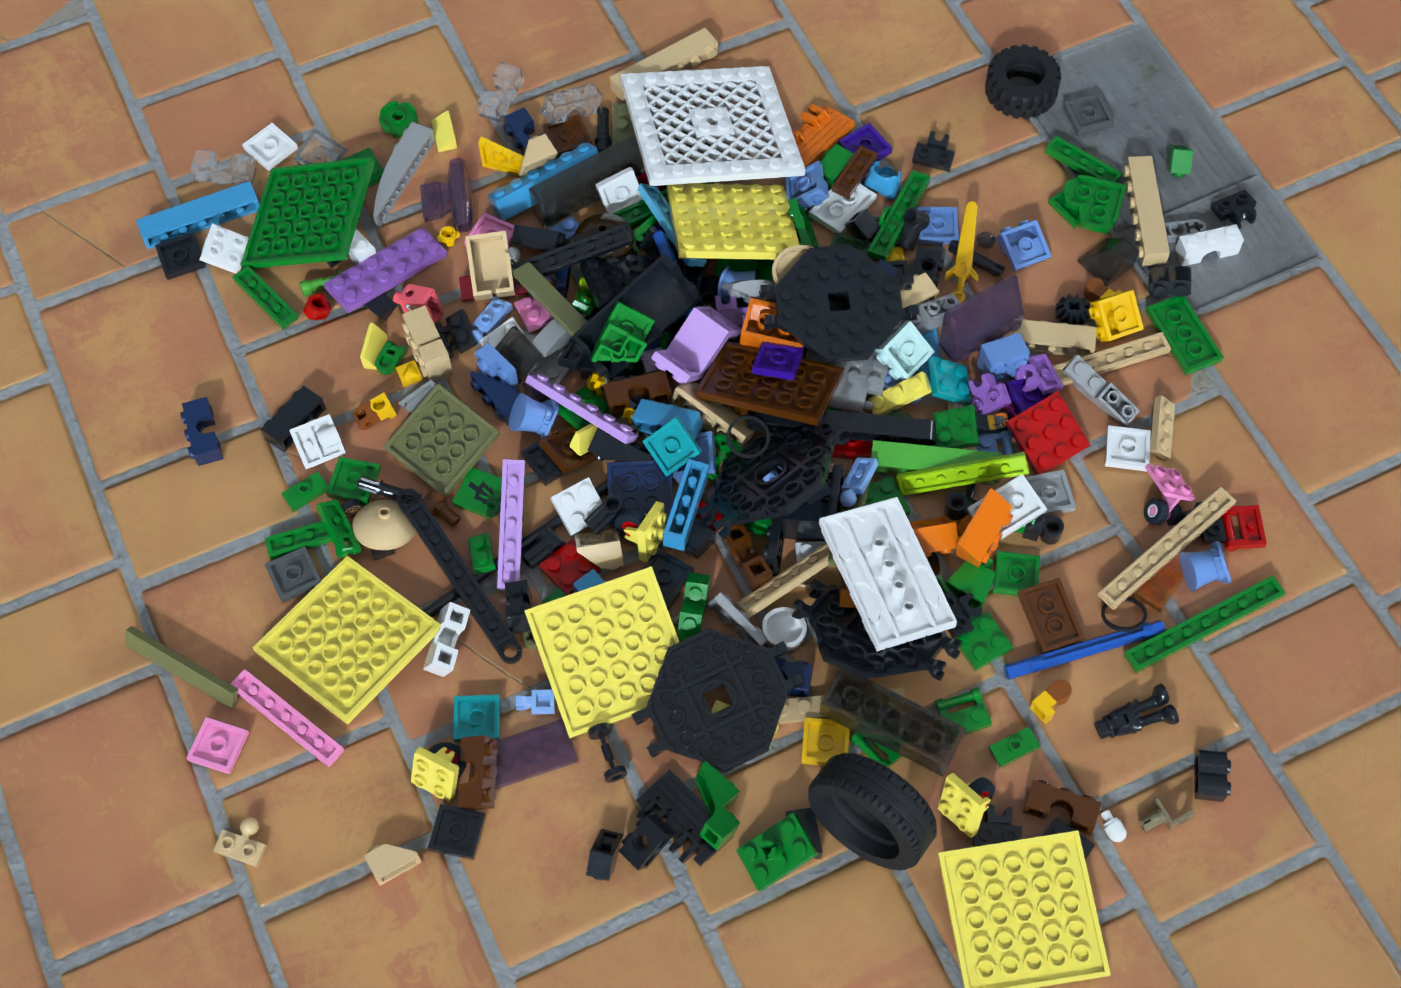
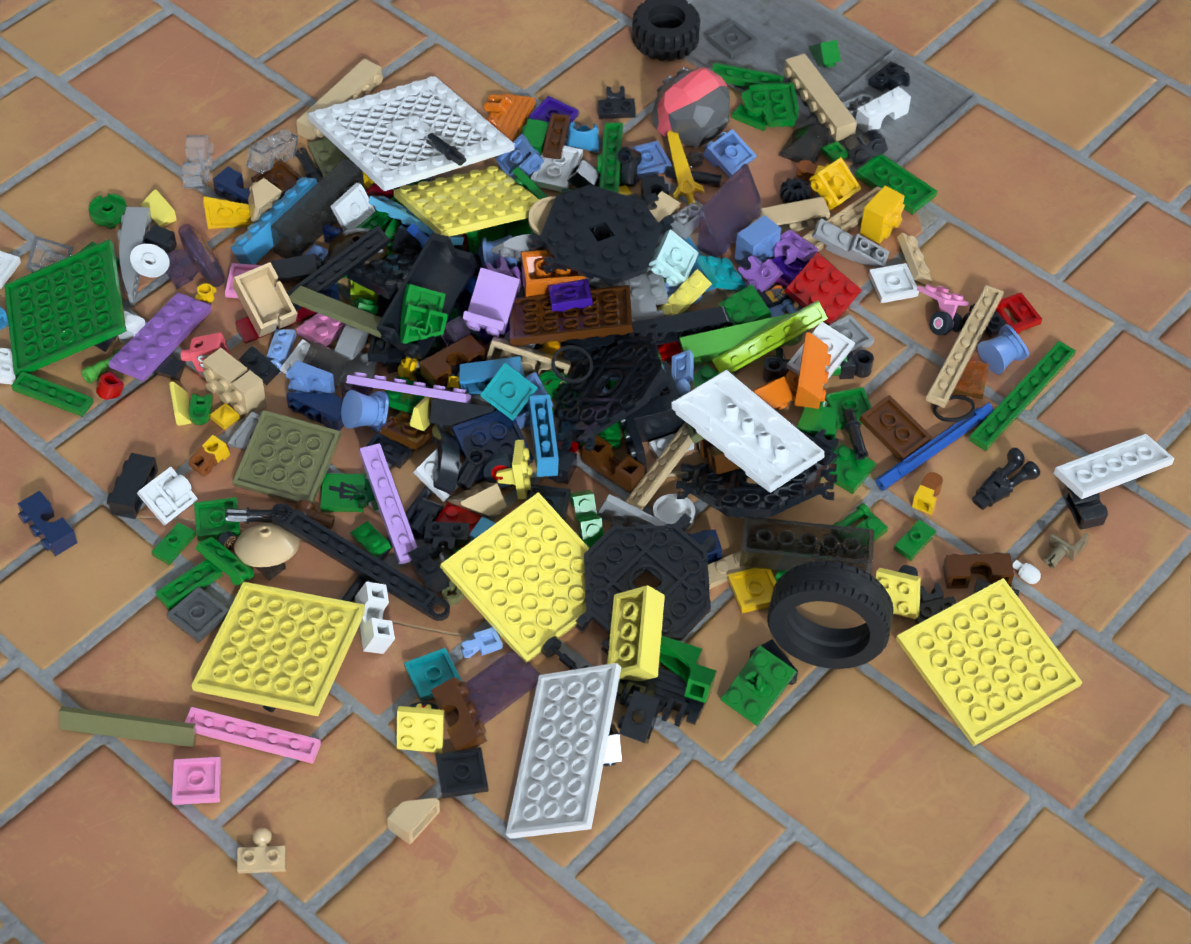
camera: 25 degrees left, 10 degrees down
none -> white dish [130,244,169,277]
none -> black brick [144,224,177,256]
none -> clear blue tile [323,224,343,244]
none -> black plate [424,521,470,559]
none -> black axle [426,133,466,166]
none -> black slope [432,426,460,495]
none -> white plate [506,663,621,839]
none -> light yellow slope [607,585,665,681]
none -> dark grey rock [651,67,730,149]
none -> green plate [822,141,848,163]
none -> black axle [843,408,868,460]
none -> yellow brick [860,186,905,244]
none -> white plate [1053,434,1174,499]

